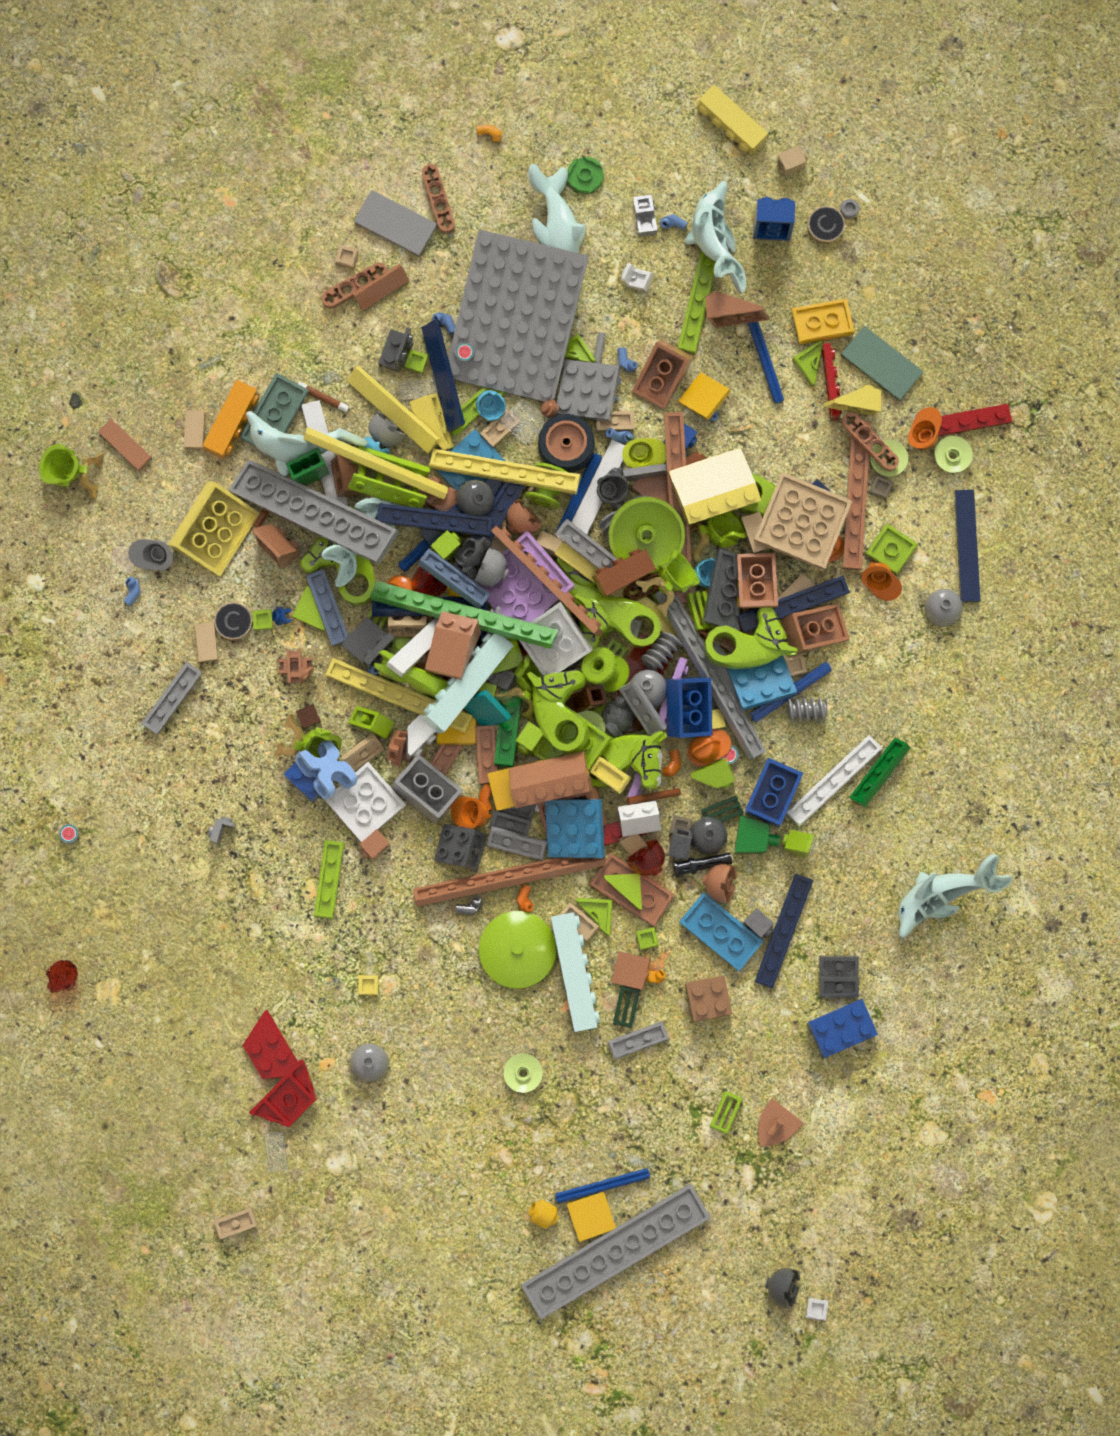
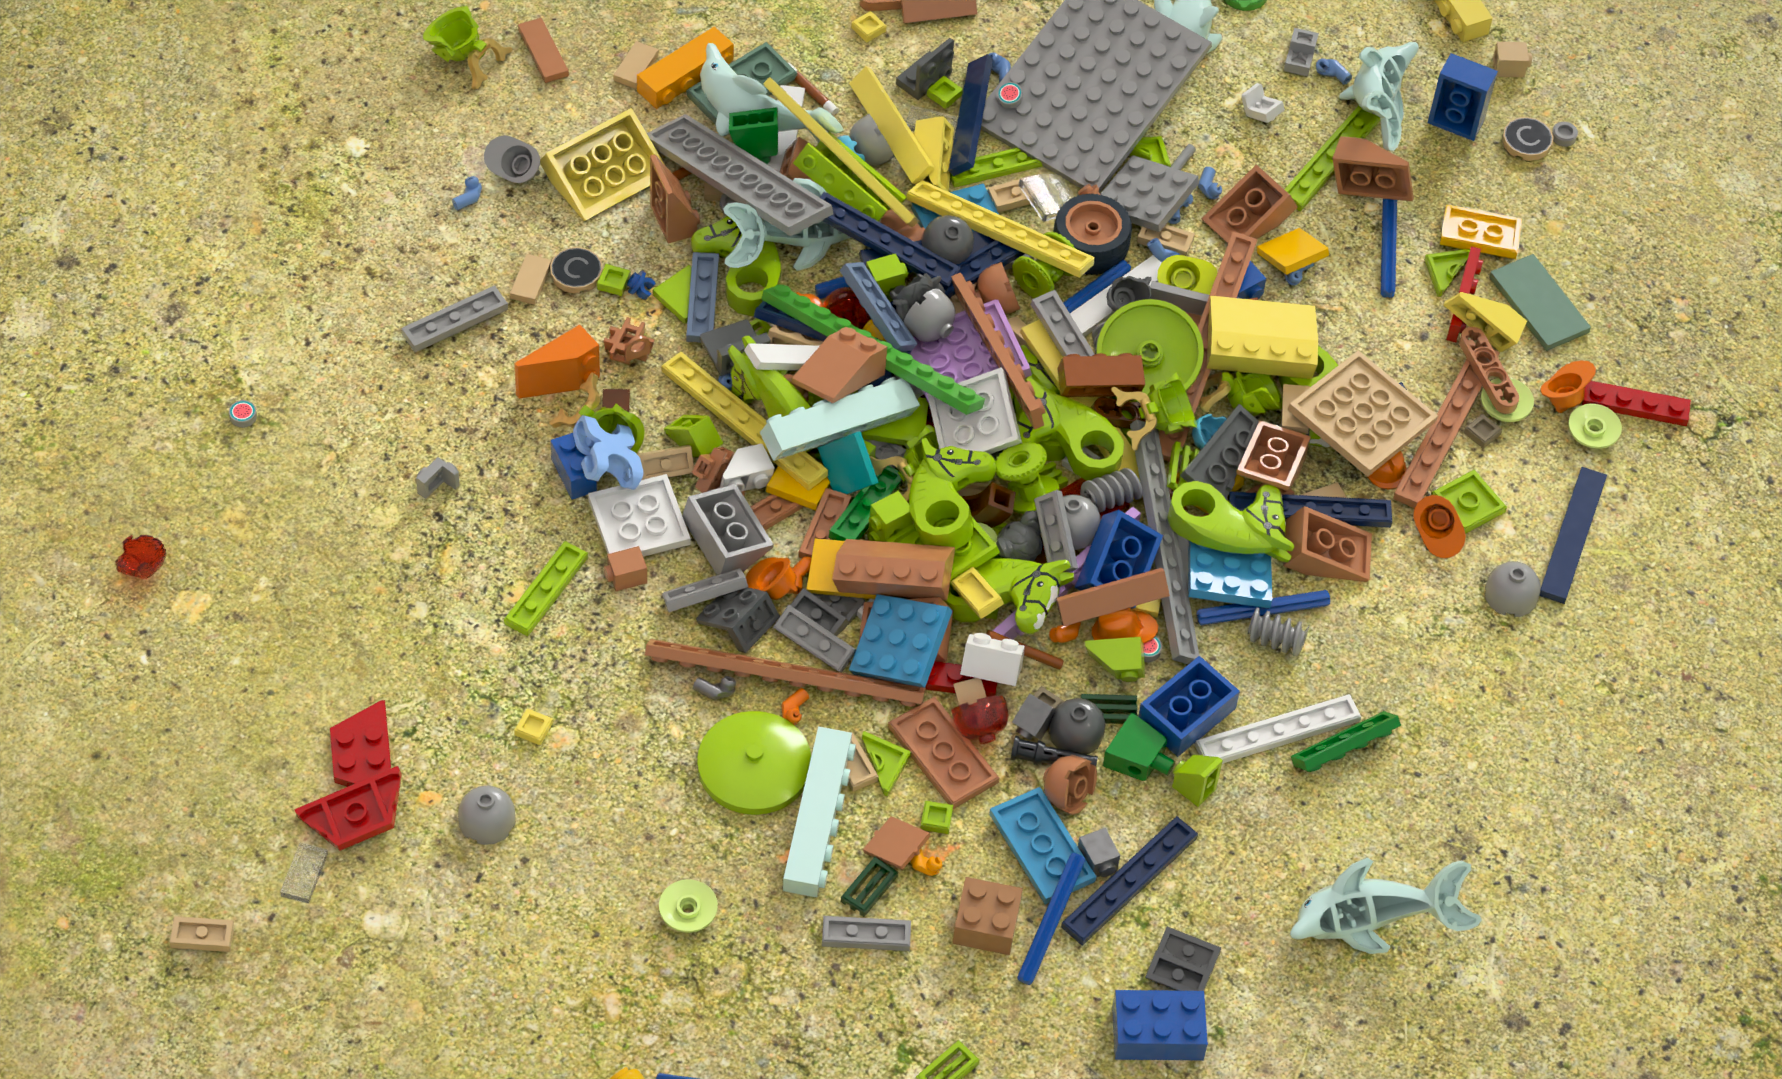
camera: 20 degrees right, 25 degrees down
medium azure hair [476,390,506,421] -> none
lime tile [604,874,642,910] -> none
tan tile [785,654,808,677] -> none
none -> orange slope [514,324,600,399]
none -> light grey tile [662,568,748,612]
none -> light yellow tile [851,11,886,43]
none -> blue axle [1017,853,1085,985]
none -> nougat tile [1056,568,1170,626]

